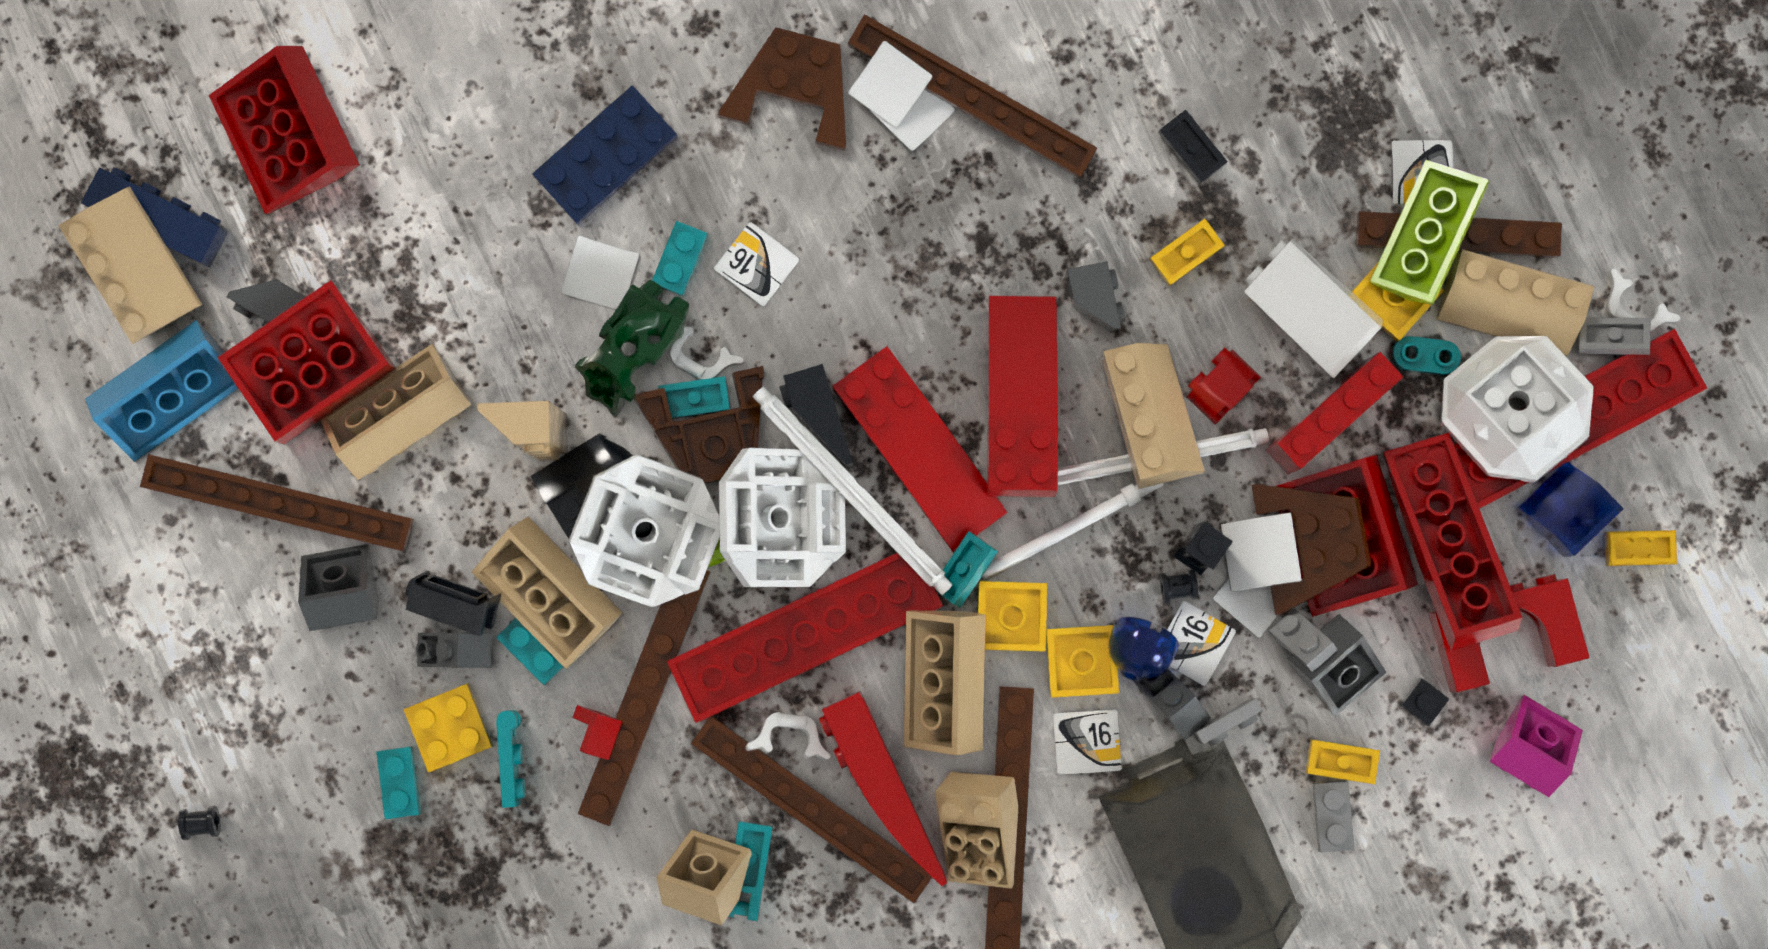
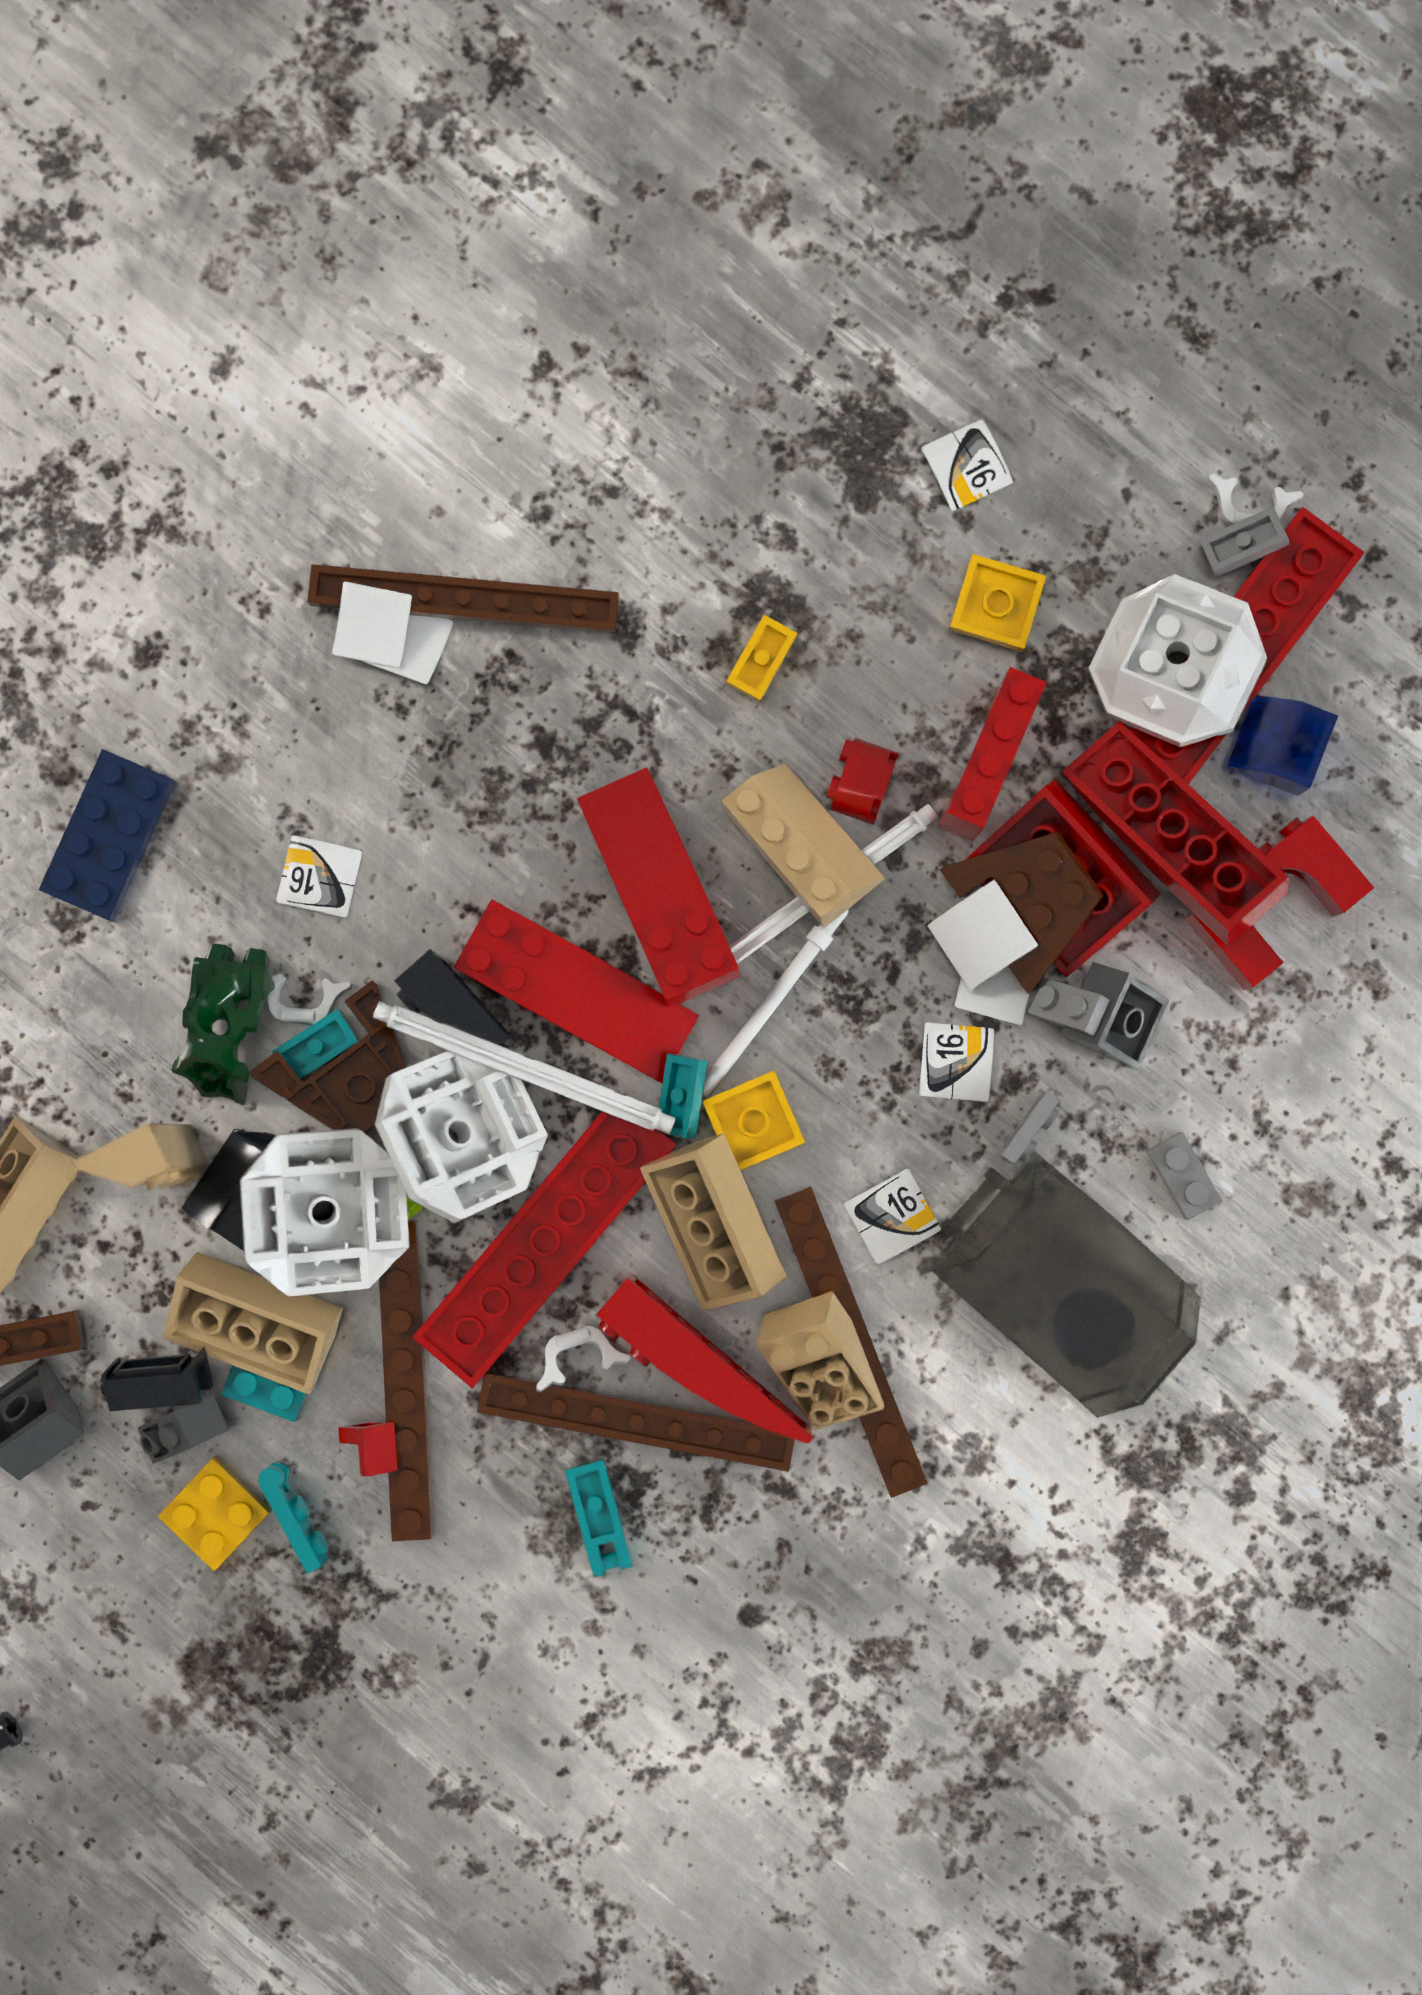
camera: 20 degrees left, 0 degrees up
teal plate [376,746,421,819] -> none
white sticker [561,236,639,310] -> none
teal plate [652,221,708,297] -> none
tan slope [656,829,751,926] -> none
reddish brown wing [718,27,846,151] -> none
yellow plate [1046,625,1119,698] -> none
dark grey slope [1065,261,1125,333] -> none
clear blue cylinder [1108,617,1180,681] -> none
dark grey slope [1133,659,1211,740] -> none
black plate [1158,109,1228,184] -> none
black bush [1160,569,1199,604] -> none
black window [1173,522,1233,576] -> none
white slope [1244,239,1383,378] -> none
yellow plate [1305,739,1380,784] -> none
reddish brown plate [1356,211,1562,258] -> none
lime slope [1370,160,1489,305] -> none
teal plate [1391,336,1461,375] -> none
black plate [1400,678,1449,726] -> none
tan slope [1436,249,1595,356] -> none
dark pink slope [1490,695,1583,797] -> none
yellow plate [1604,530,1677,566] -> none

